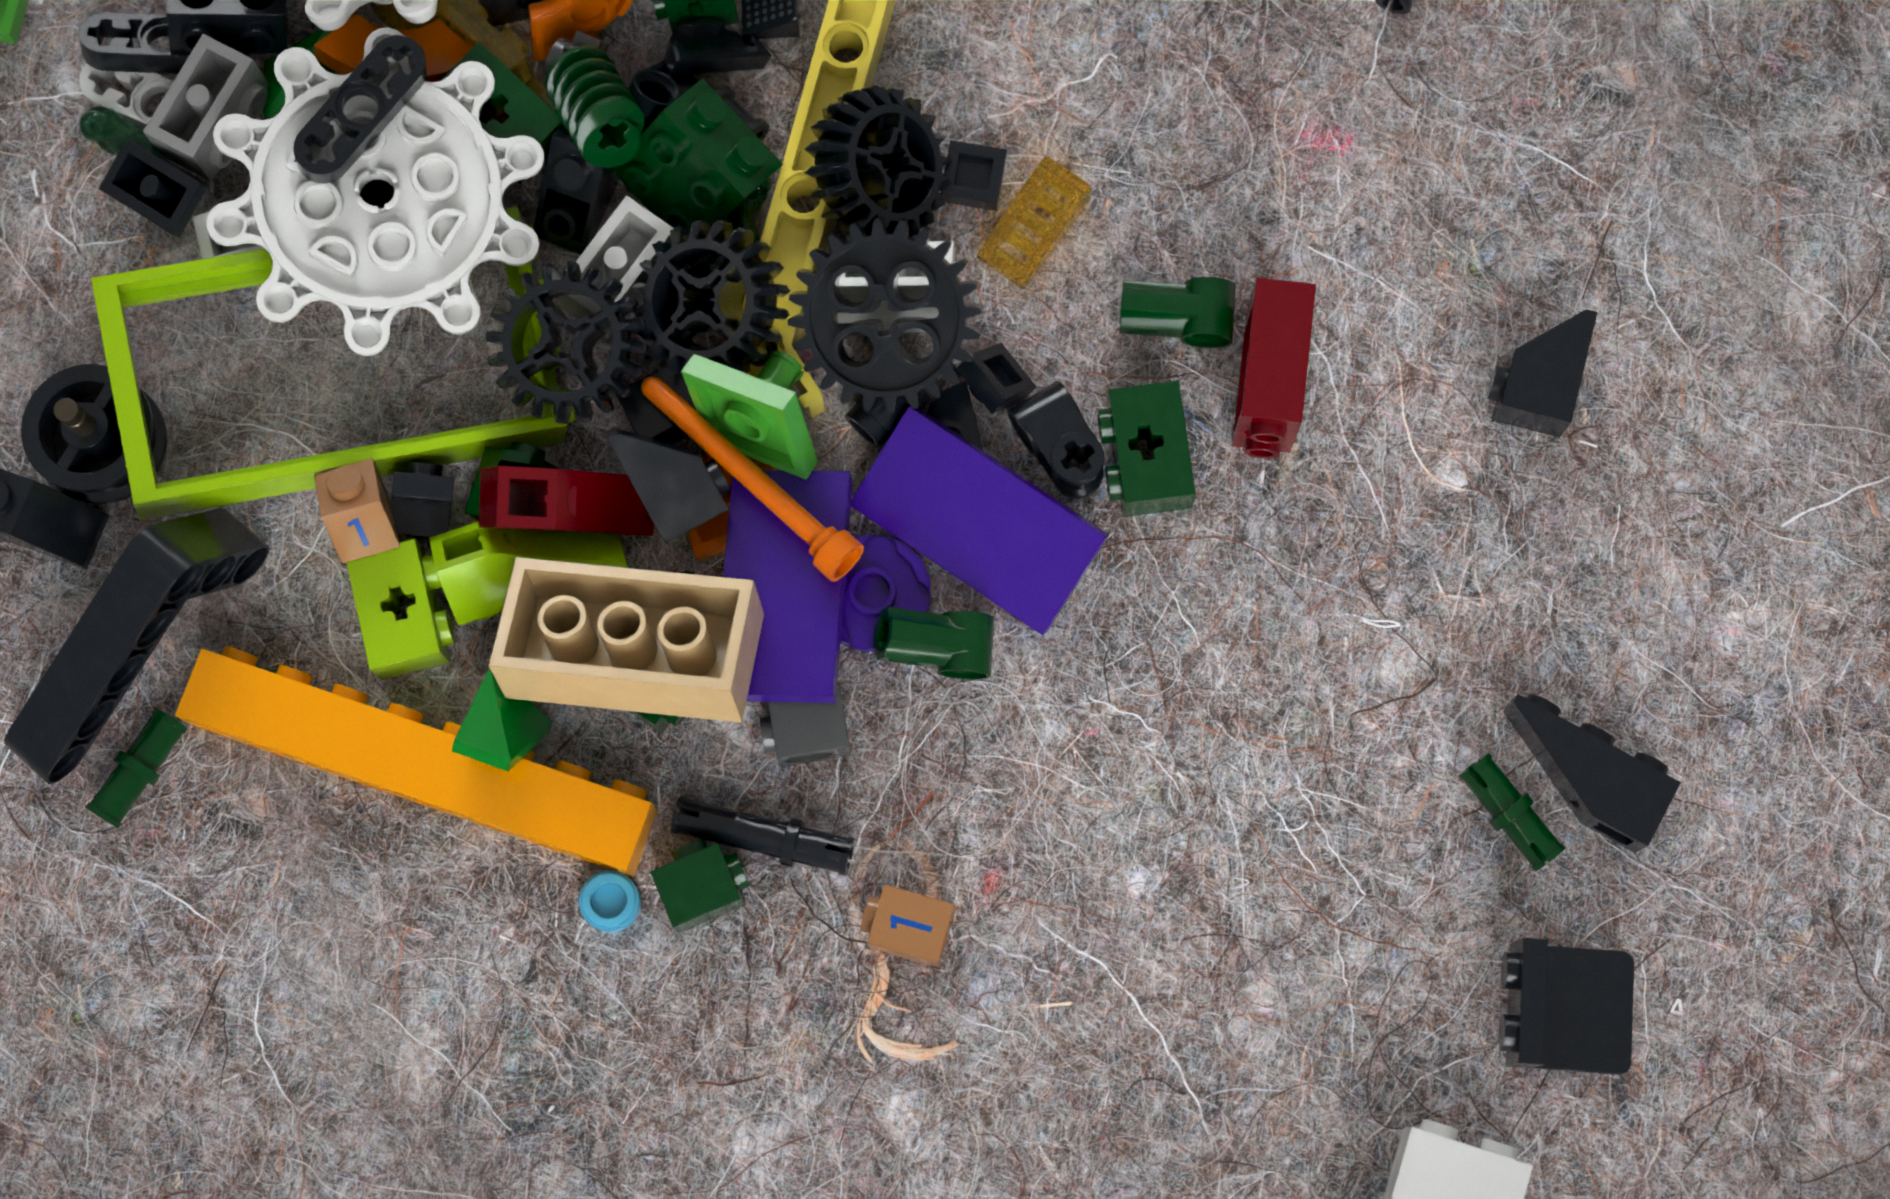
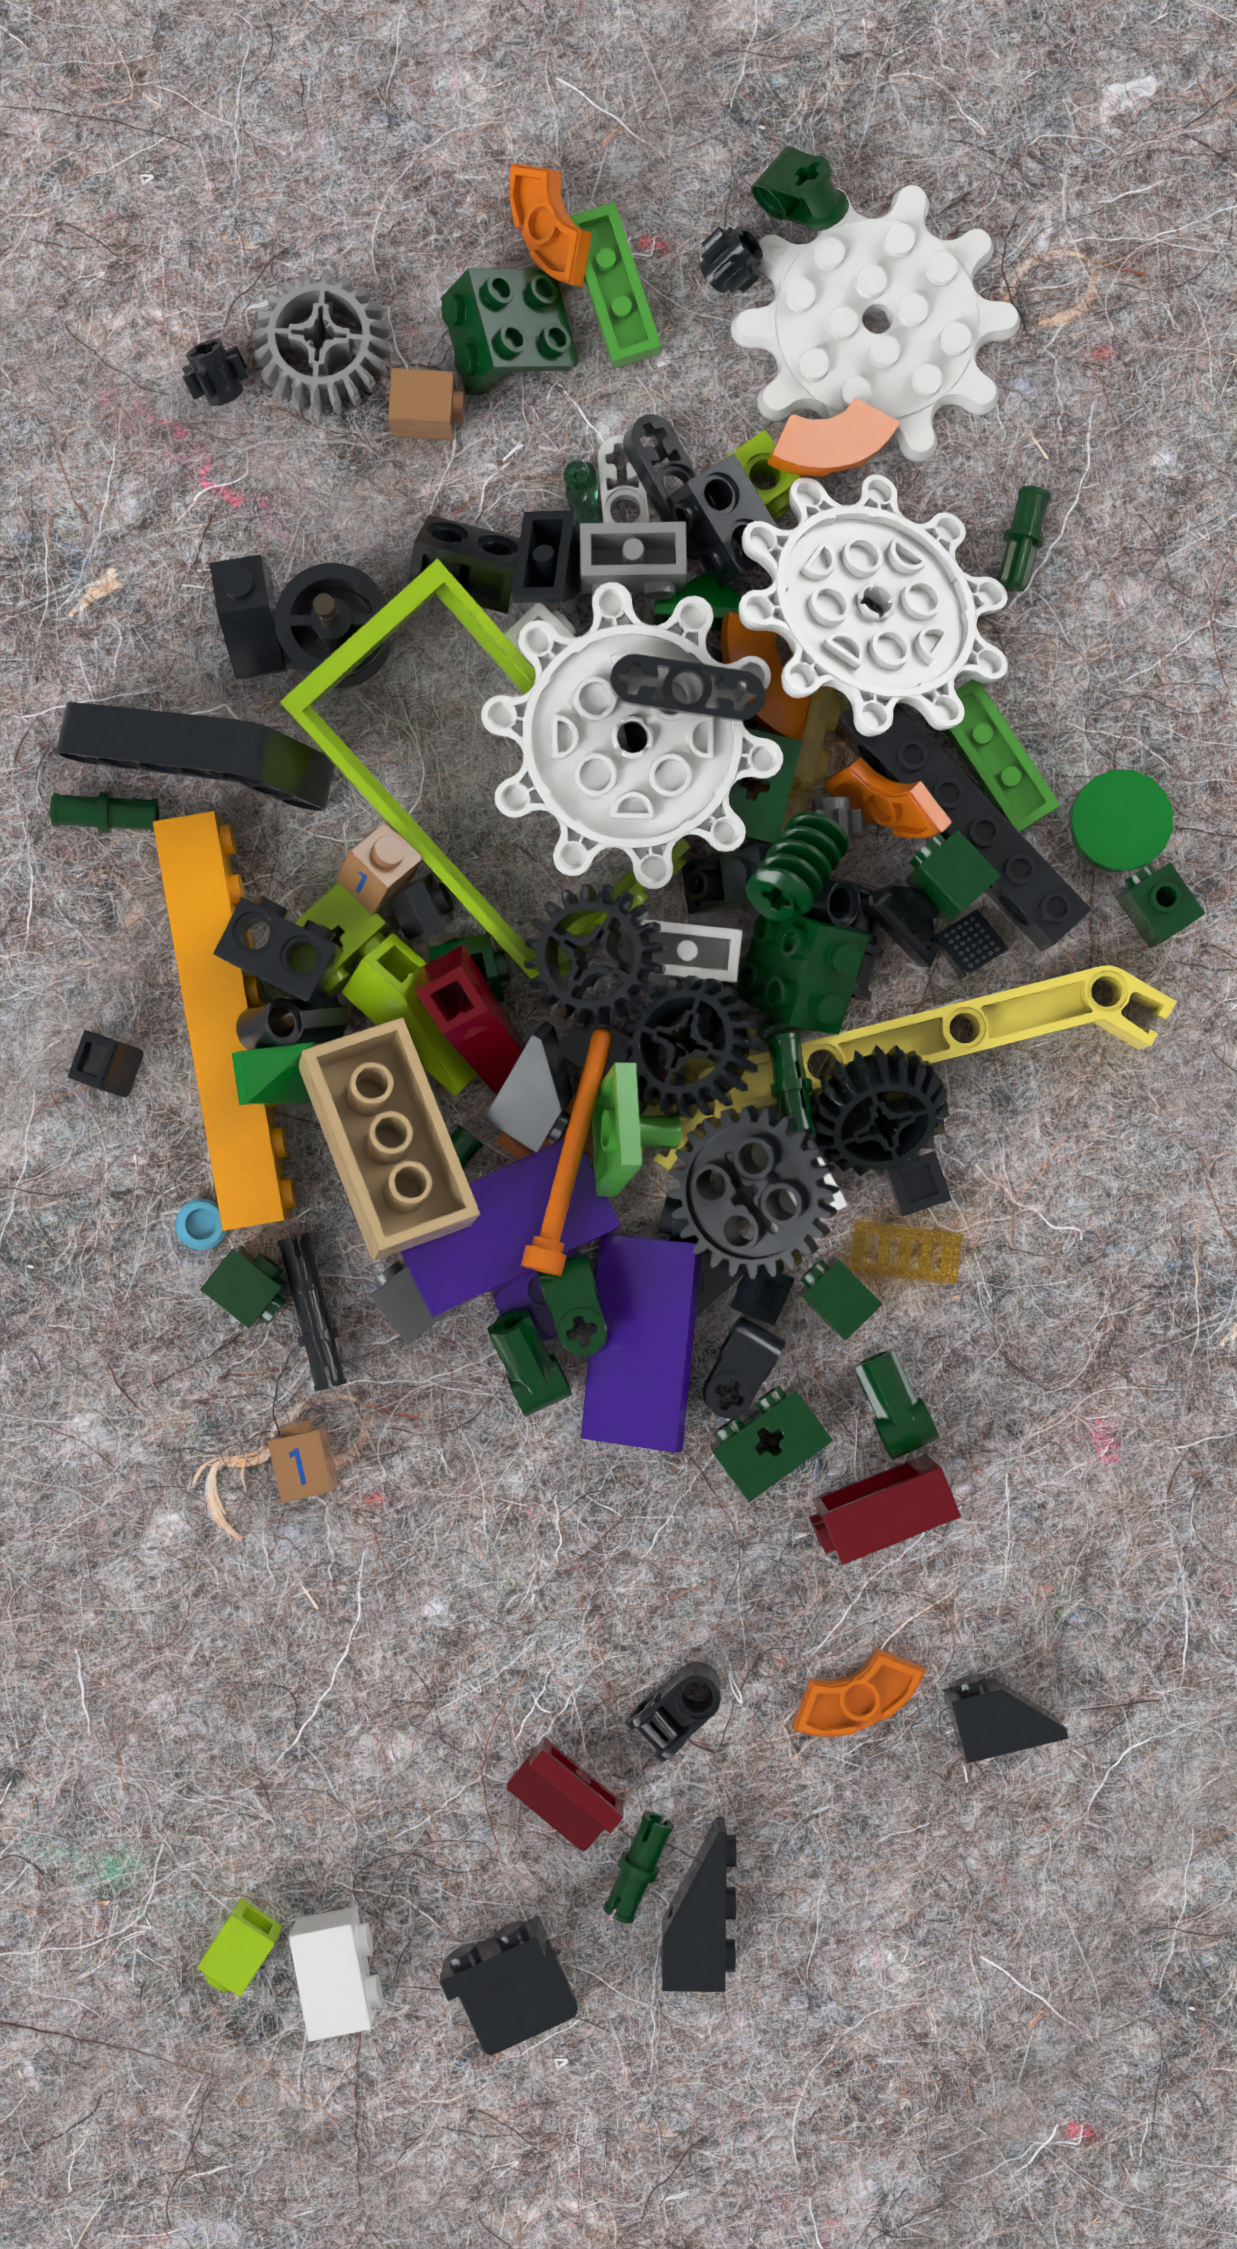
camera: 55 degrees right, 10 degrees up
none -> black slope [68,1030,143,1097]
none -> black brick [213,896,343,1006]
none -> black piece [236,996,349,1050]
none -> black brick [408,515,520,614]
none -> dark red panel [507,1737,624,1851]
none -> dark green piece [537,1253,608,1357]
none -> black piece [625,1662,721,1763]
none -> dark green pin [767,1033,817,1140]
none -> orange tile [791,1648,926,1737]
none -> dark green brick [797,1258,883,1341]

